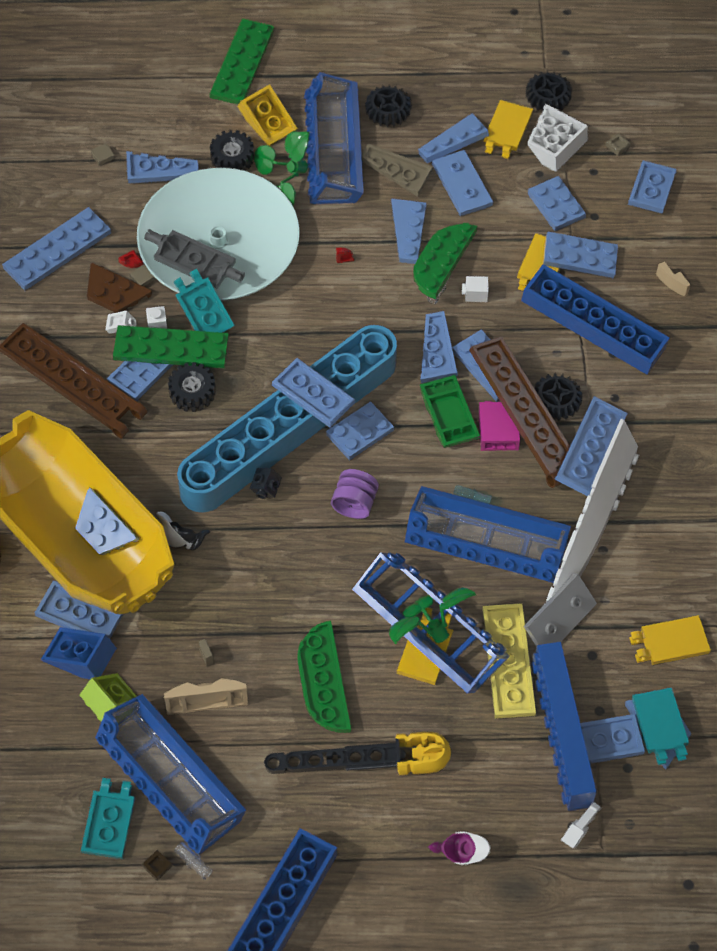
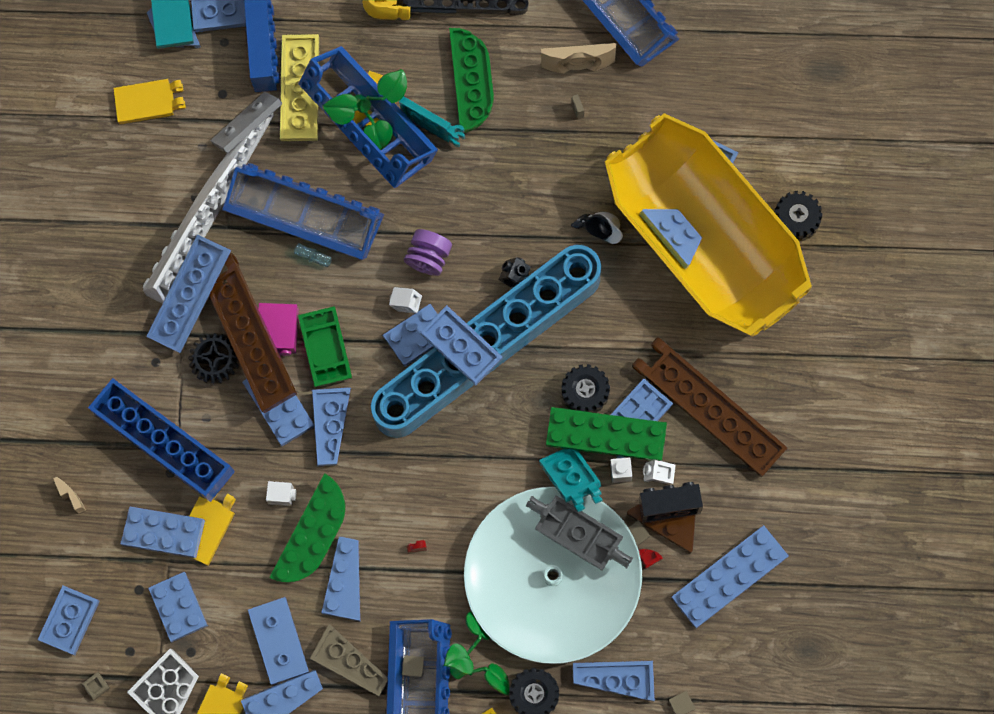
camera: 170 degrees left, 15 degrees up
blue slope [41,627,117,679] -> none
lime slope [80,673,137,722] -> none
none -> white brick [389,287,422,313]
none -> teal tile [399,96,465,147]
none -> dark tan tile [402,655,424,678]
none -> black brick [638,482,703,523]

